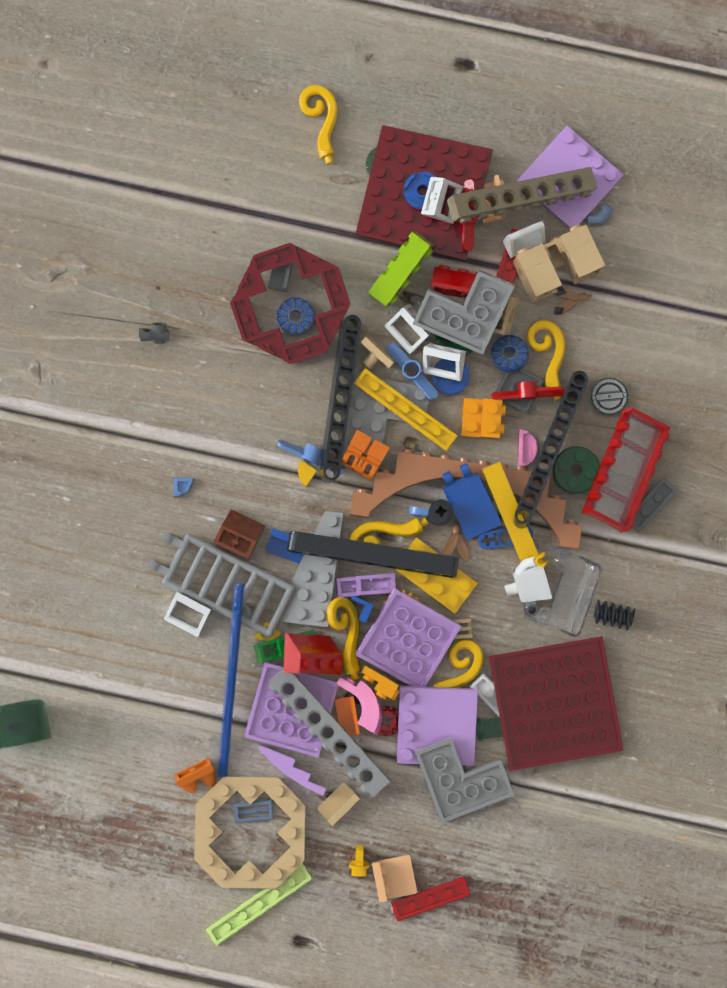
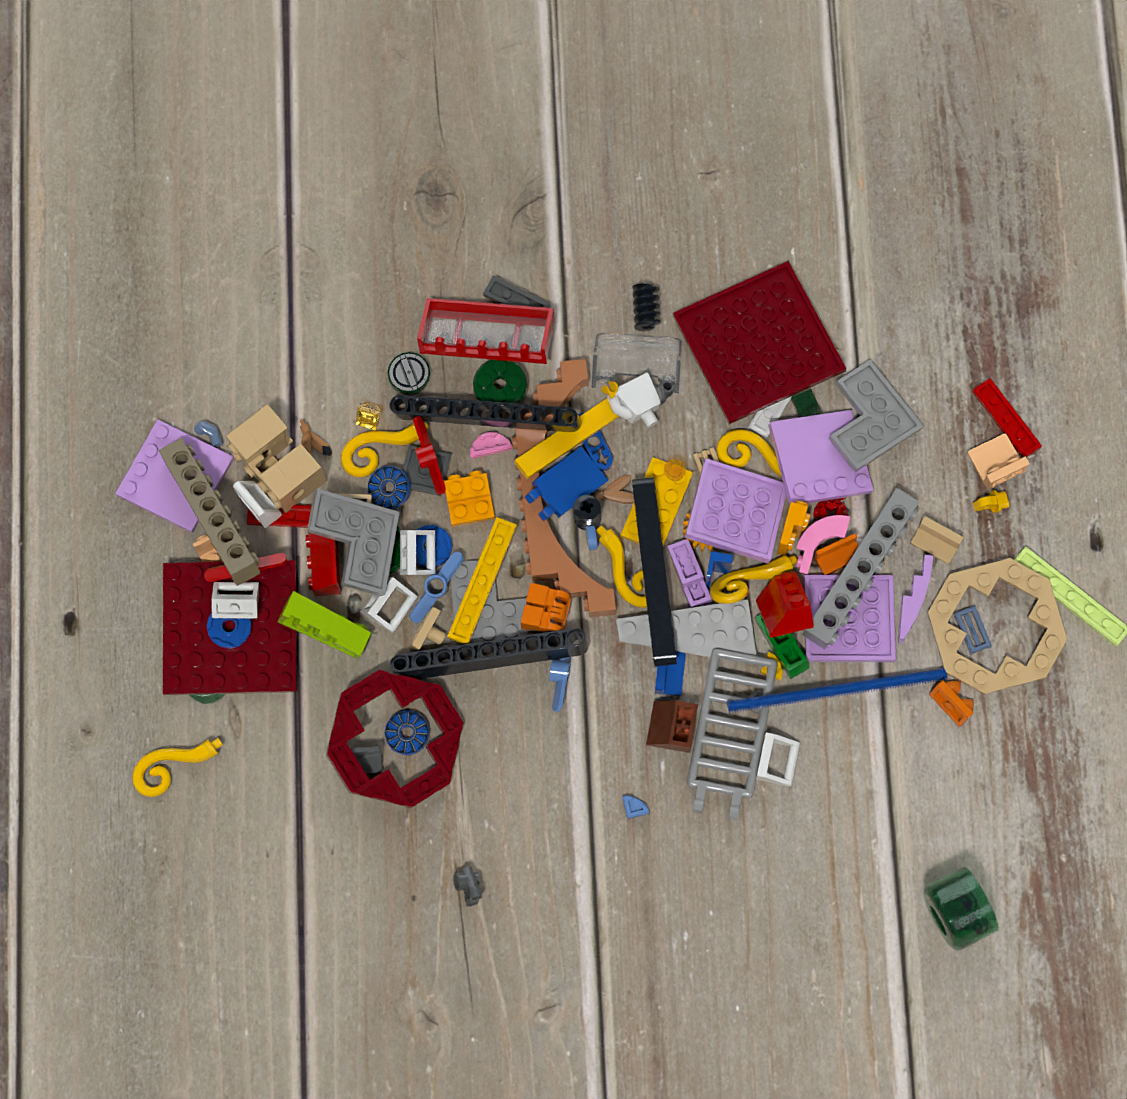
camera: 100 degrees left, 10 degrees down
yellow tile [298,460,317,487] -> none
none -> clear yellow tile [355,402,381,430]
none -> clear yellow plate [664,459,686,481]

